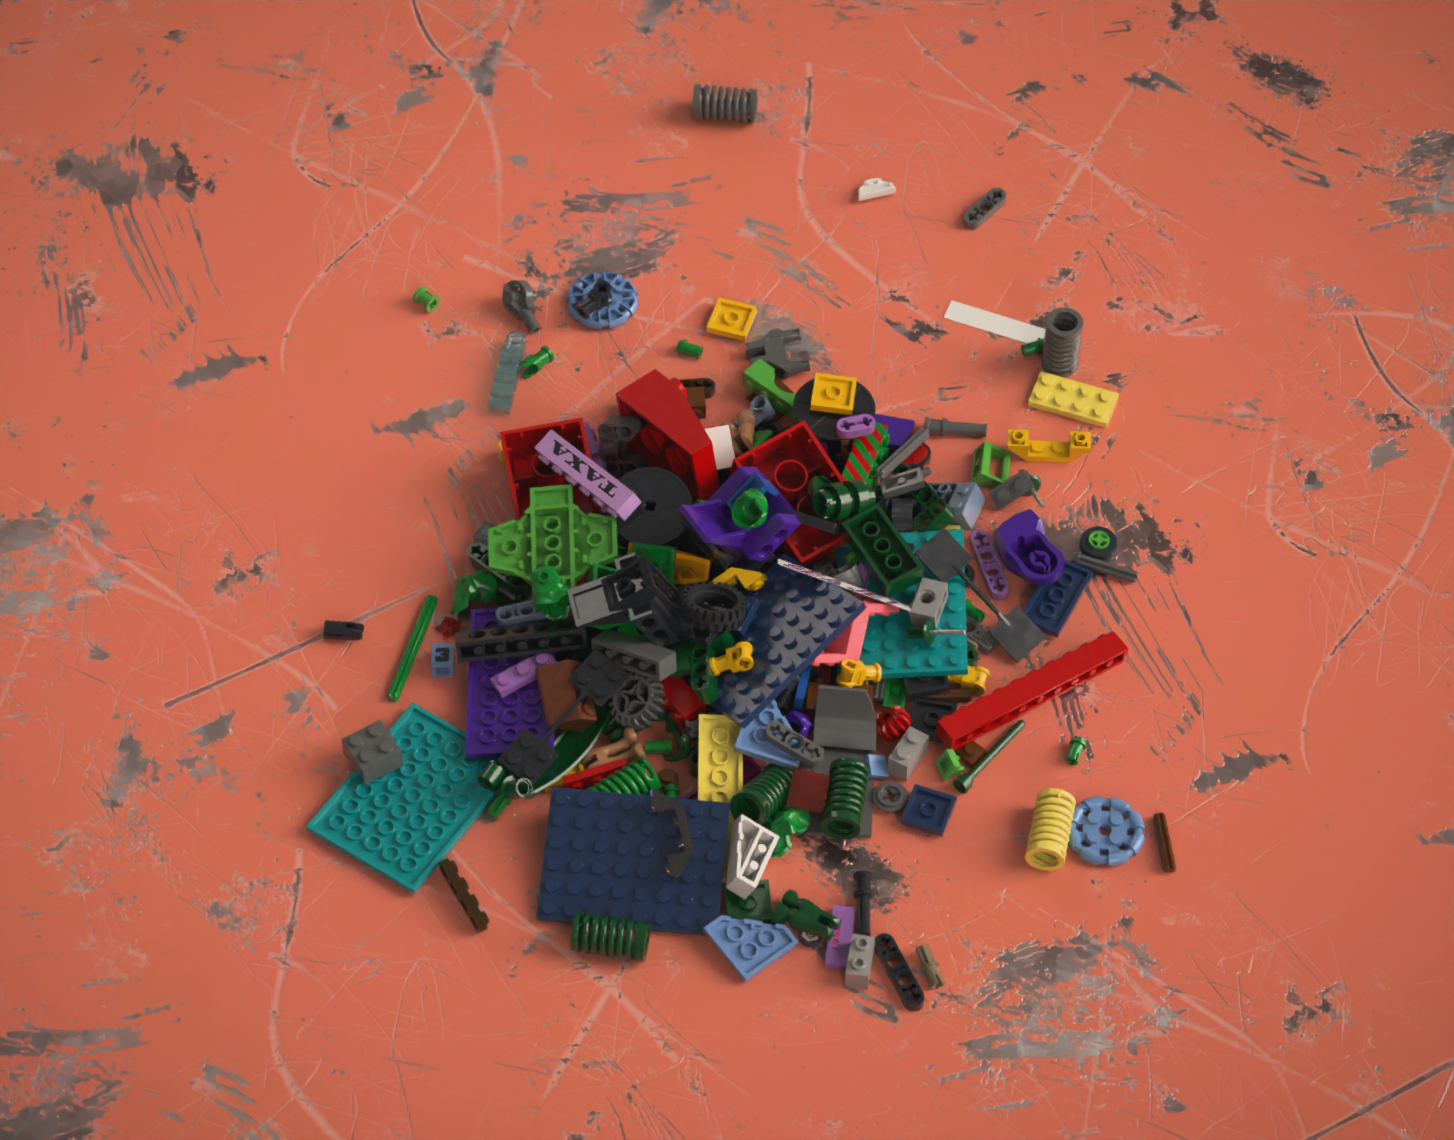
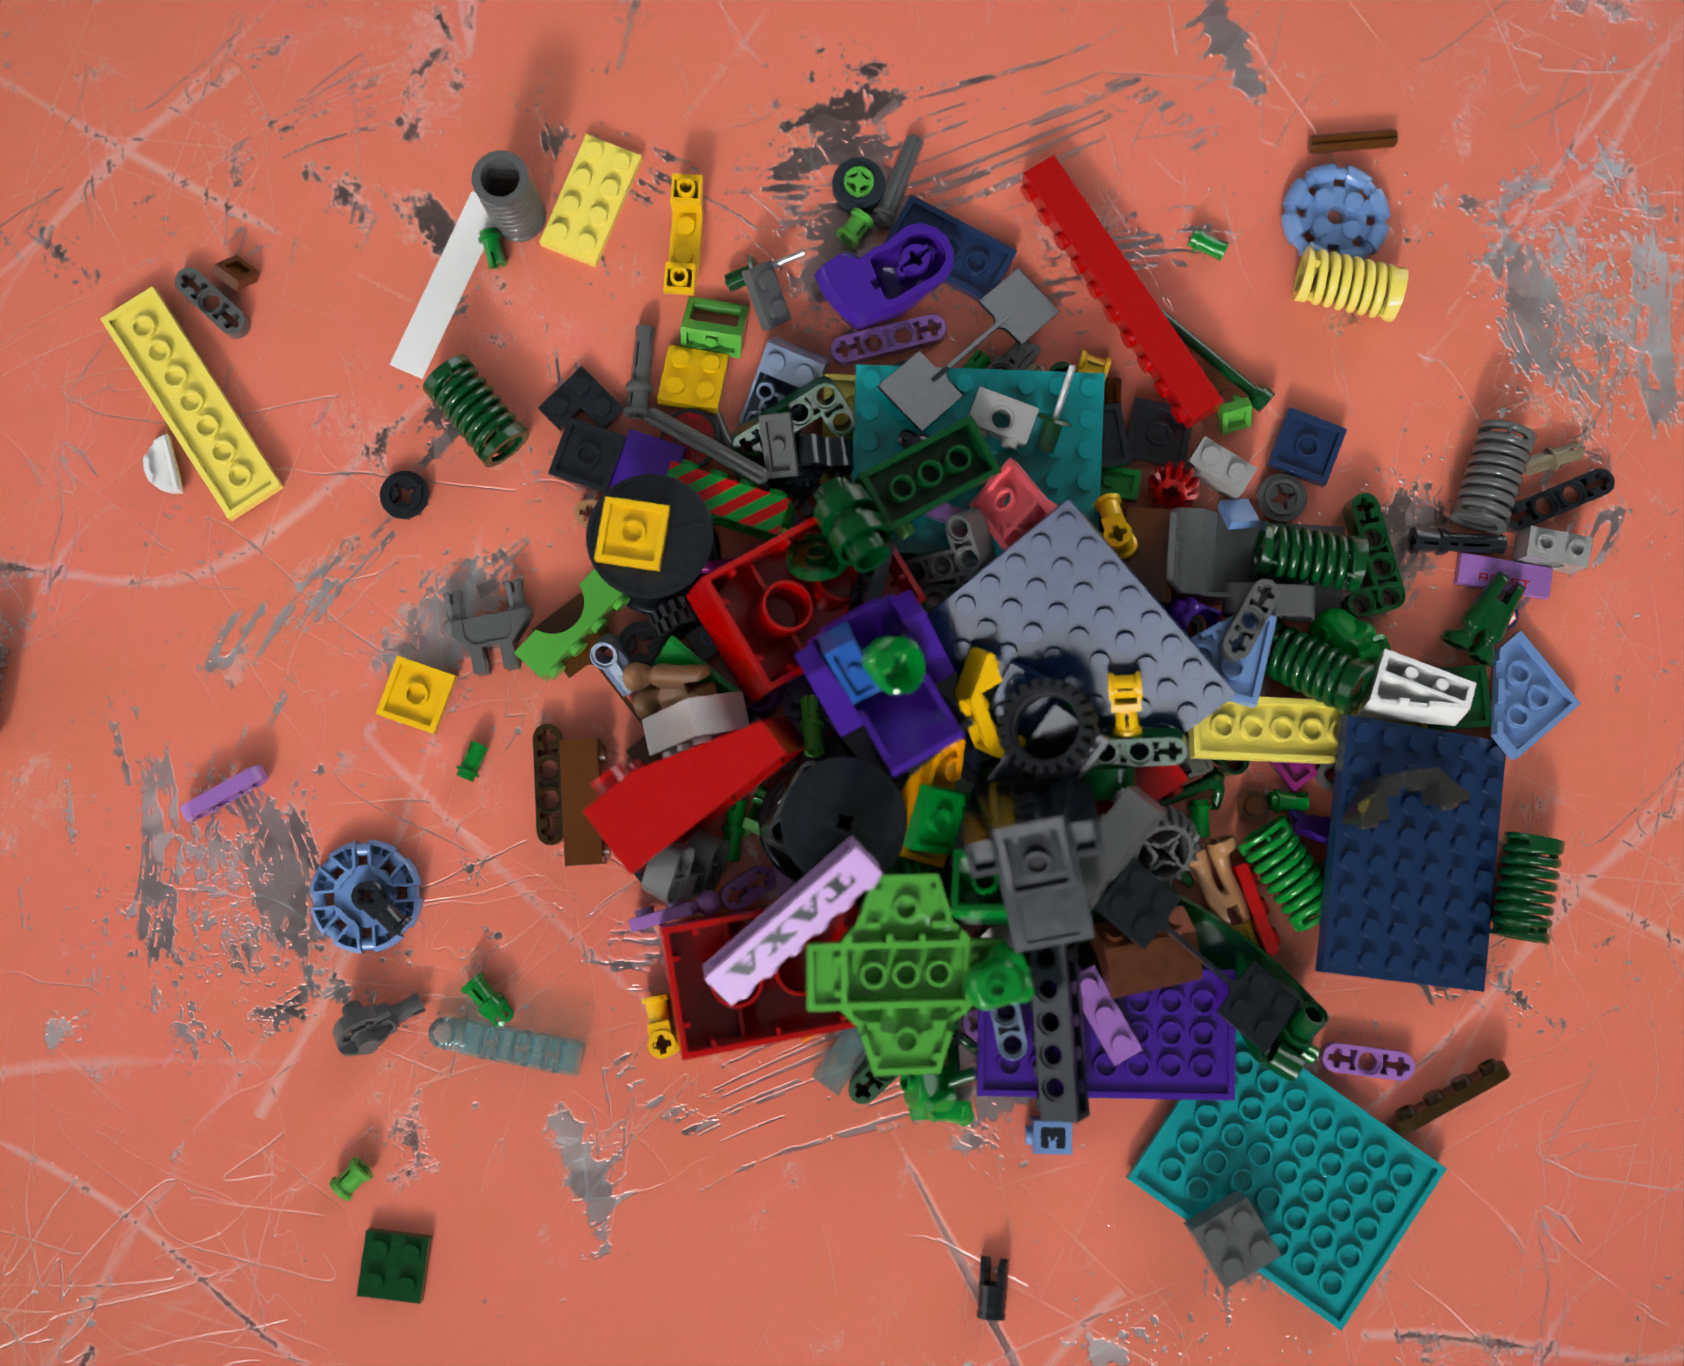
camera: 90 degrees left, 30 degrees up
green axle [387,595,438,702] -> none
clear red plate [435,616,462,640] -> none
sticker [778,559,911,611] -> none
clear red piece [786,768,830,814] -> none
medium lavender beam [836,414,876,439] -> none
none -> light yellow plate [100,286,284,521]
none -> medium lavender beam [180,764,269,823]
none -> reddish brown plate [213,255,260,291]
none -> dark green plate [356,1228,432,1304]
none -> black gear [380,471,430,520]
none -> dark green piece [423,355,529,468]
none -> black plate [538,366,624,432]
none -> black plate [548,417,627,494]
none -> yellow plate [657,345,729,414]
none -> bright green bush [835,208,874,249]
none -> medium lavender beam [1319,1042,1415,1081]
none -> dark green beam [1341,493,1406,620]
none -> dark grey piece [1450,419,1537,534]

